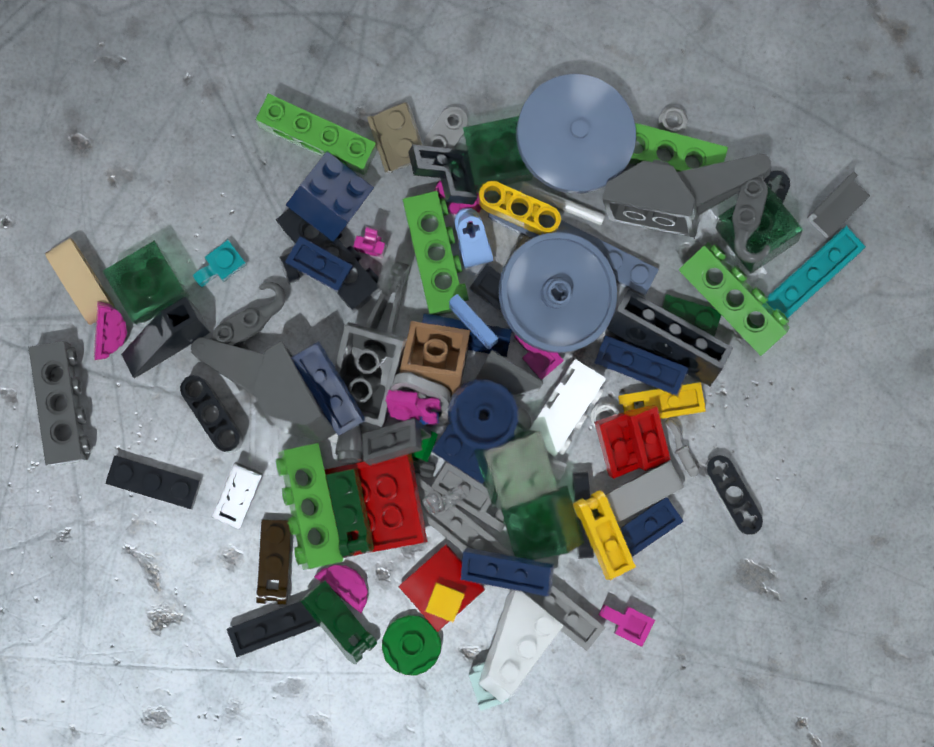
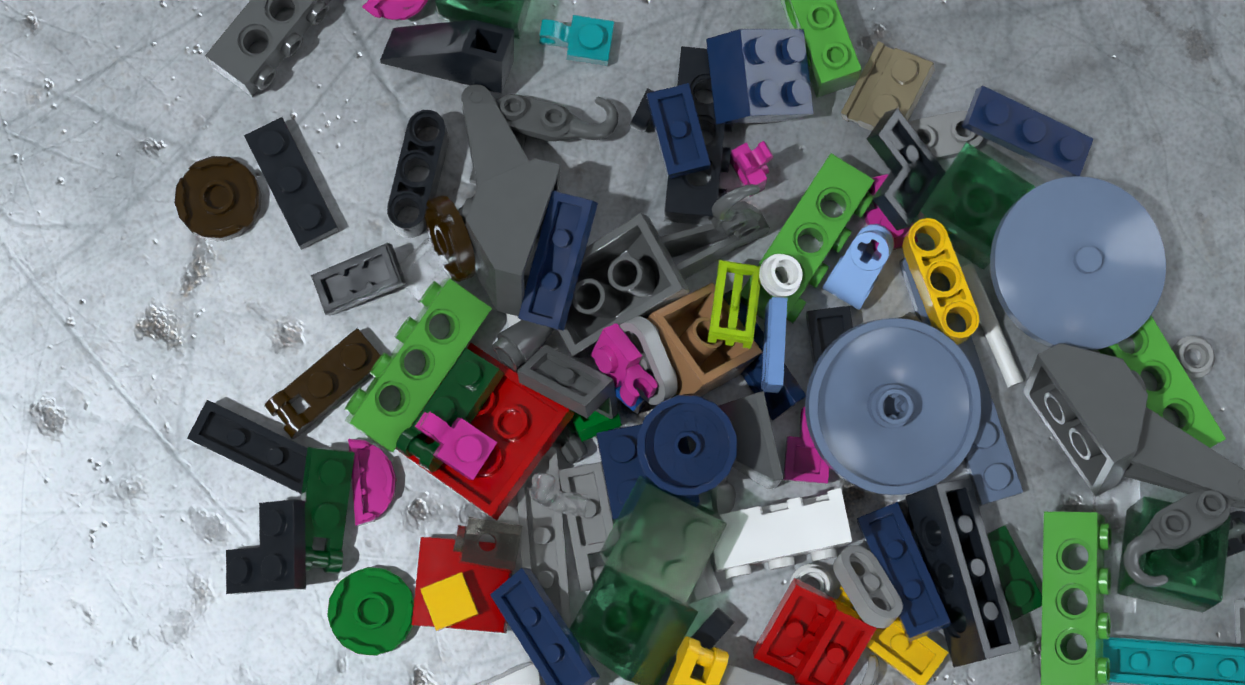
camera: 50 degrees right, 5 degrees down
none -> dark brown tile [174,156,262,241]
none -> black plate [226,499,306,595]
none -> dark pink plate [415,412,497,480]
none -> dark brown tile [425,195,476,282]
none -> clear smoke brick [453,517,523,572]
none -> lime tile [707,260,761,349]
none -> white plate [759,254,802,298]
none -> light grey plate [833,545,903,628]
none -> dark blue plate [962,85,1093,177]

